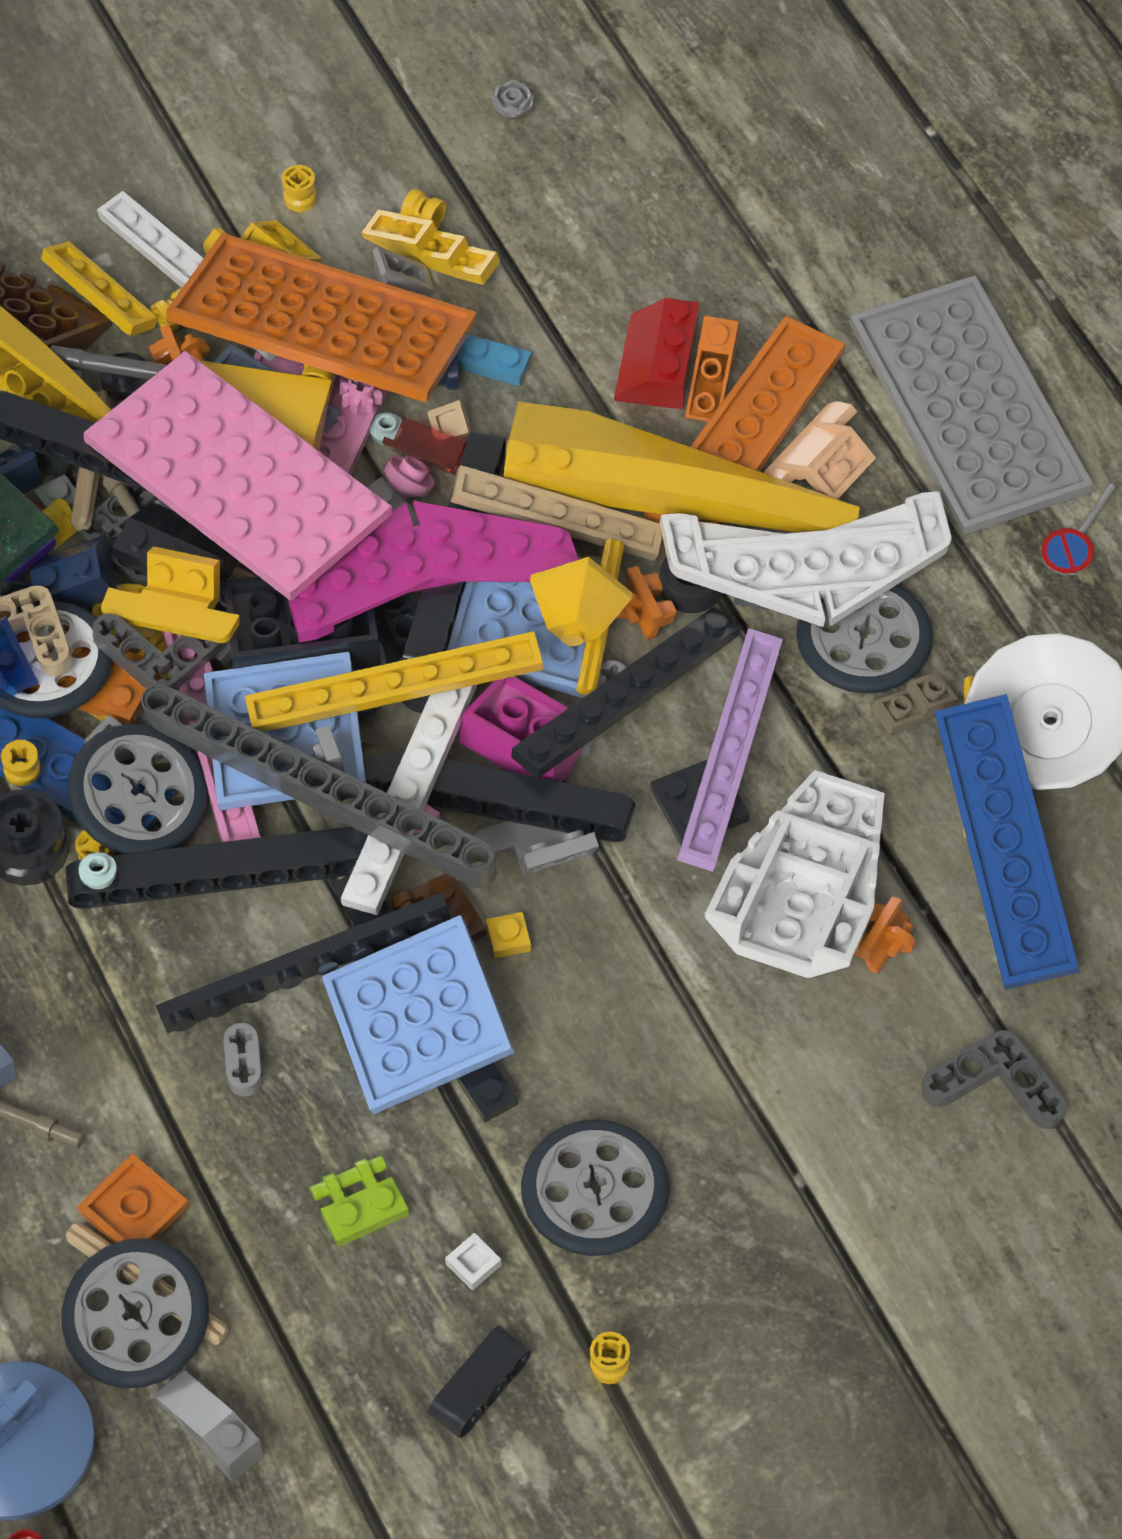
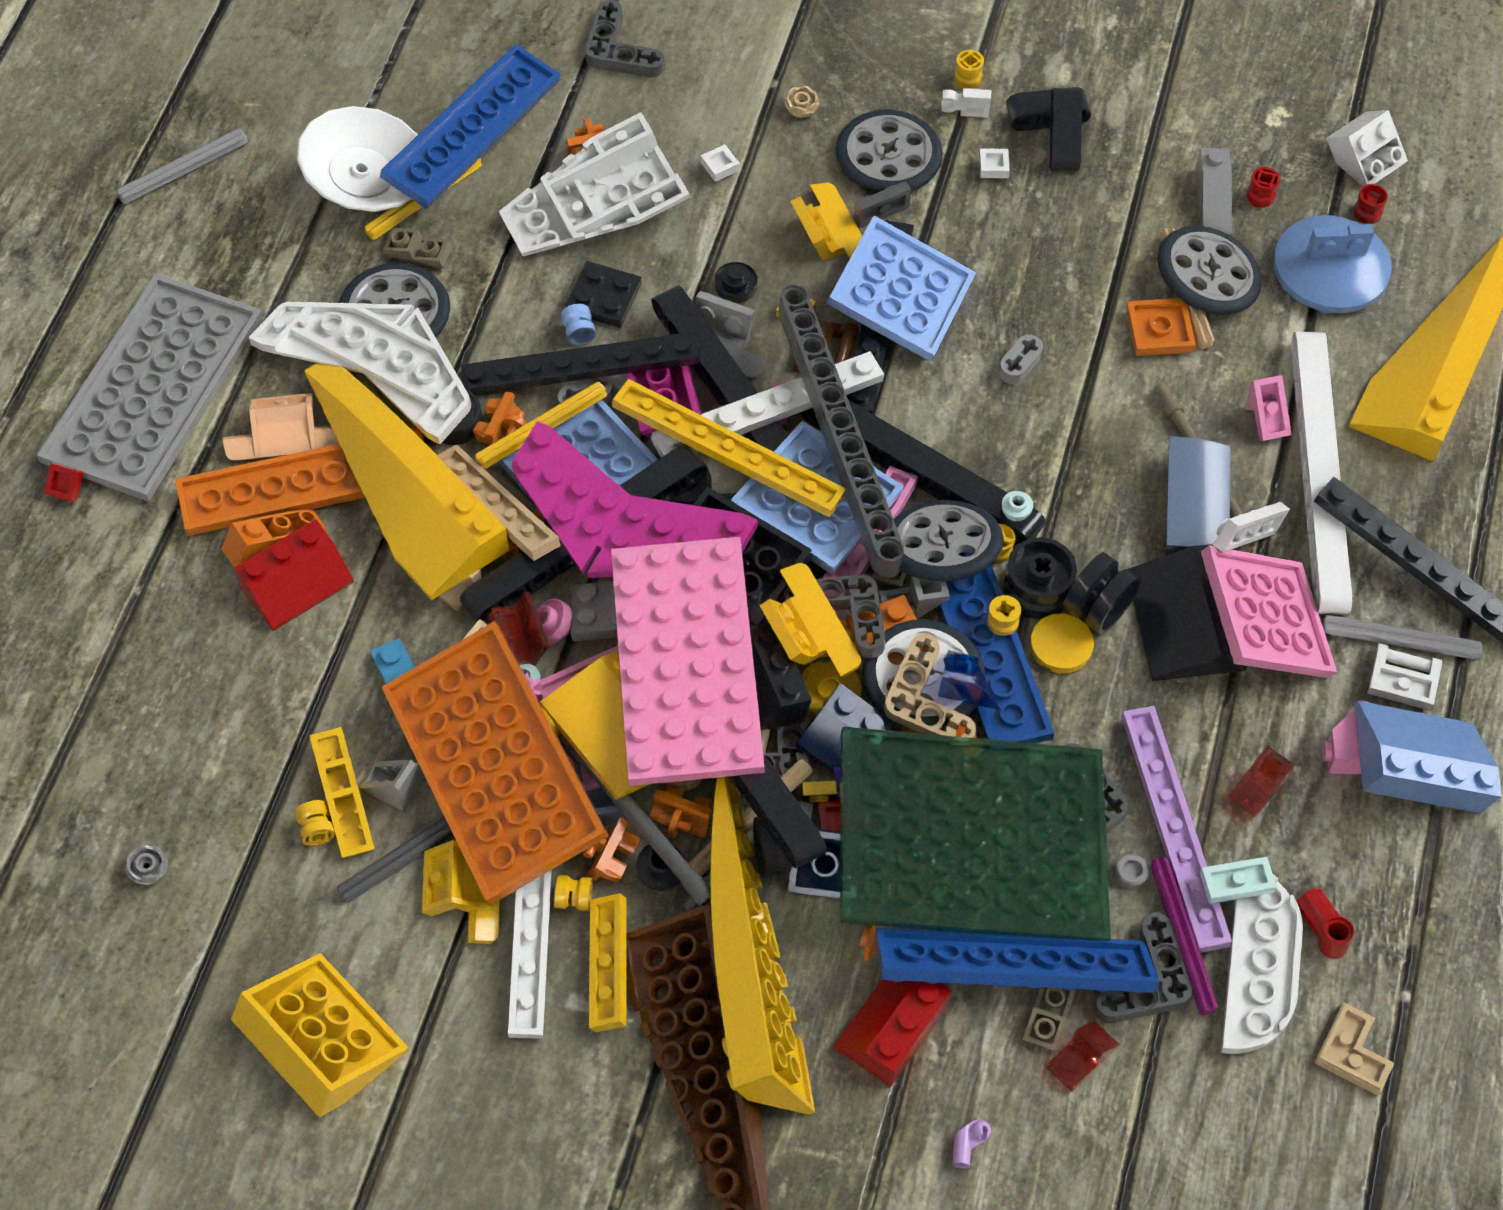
camera: 140 degrees left, 0 degrees up
black plate [155,893,451,1034] -> none
yellow wheel [281,165,317,212] -> none
lime plate [309,1155,409,1247] -> none
light grey plate [312,725,345,773] -> none
yellow slope [530,557,632,647] -> none
lavender plate [677,628,783,872] -> none
piece [1041,483,1116,575] -> none
none -> red plate [44,463,84,501]
none -> yellow slope [231,953,409,1118]
none -> dark grey axle [337,817,453,903]
none -> light blue wheel [561,304,596,346]
none -> white plate [700,144,740,182]
none -> black plate [715,262,758,302]
none -> tan plate [784,86,820,118]
none -> yellow plate [790,183,862,261]
none -> dark grey plate [854,181,911,228]
none -> white plate [941,88,991,118]
none -> black beam [1049,88,1082,171]
none -> red wheel [1247,167,1280,208]

